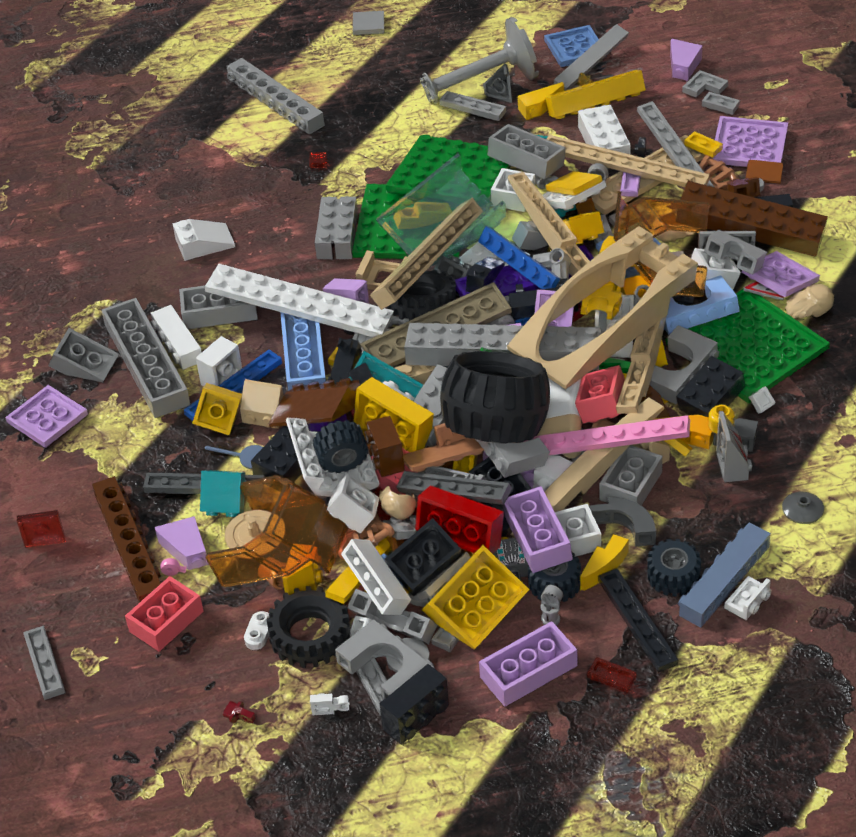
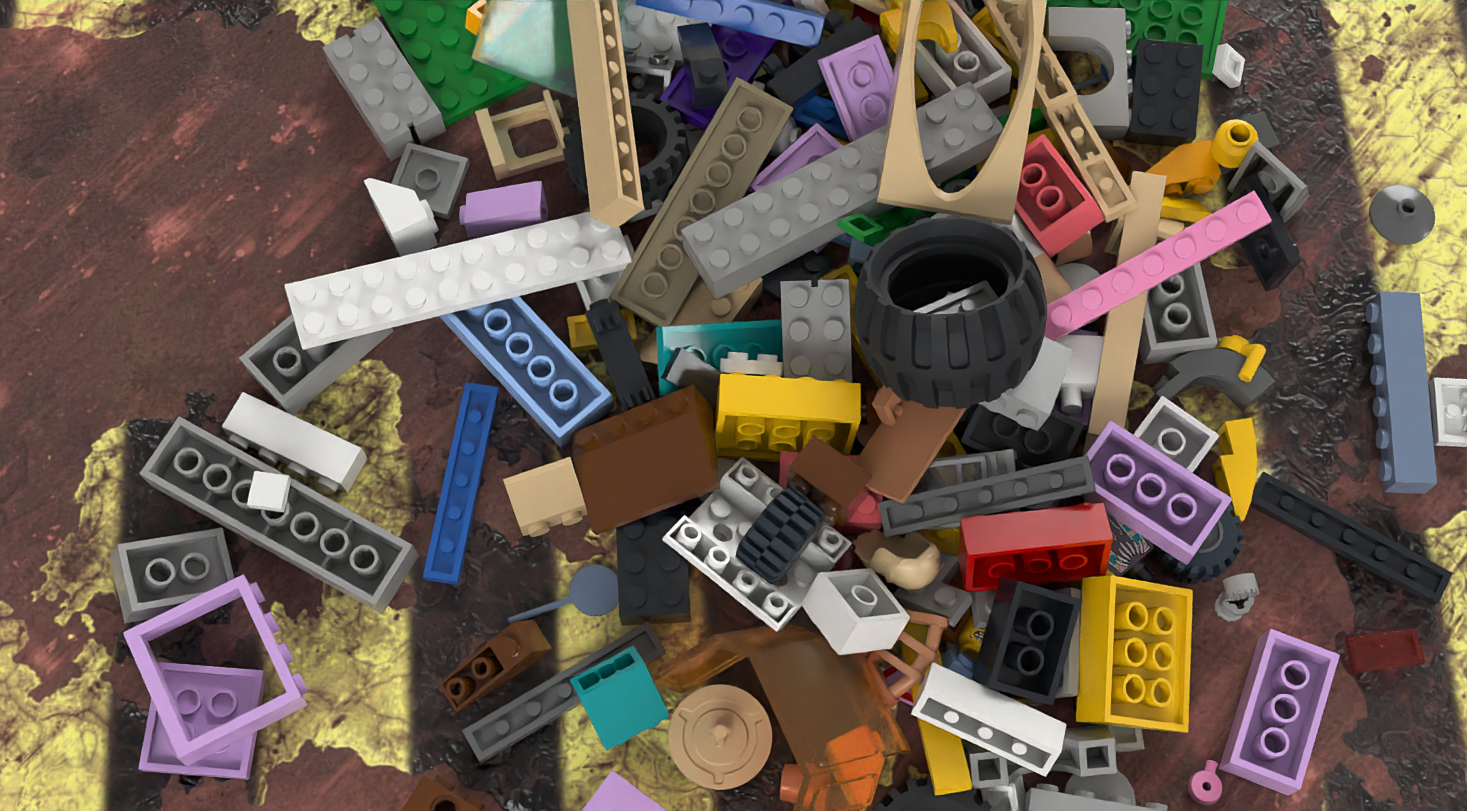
camera: 40 degrees left, 25 degrees up
white slope [172,219,235,261] -> none
yellow slope [192,383,242,435] -> none
white brick [196,336,242,386] -> none
black wheel [647,539,701,597] -> none
none -> lavender window [123,574,308,766]
none -> white tile [247,471,292,512]
none -> white slope [364,178,439,257]
none -> light grey plate [391,142,470,220]
none -> reddish brown slope [438,620,552,713]
none -> bright pink piece [1188,760,1222,805]
none -> yellow plate [1217,335,1266,382]
none -> black plate [1224,175,1301,292]

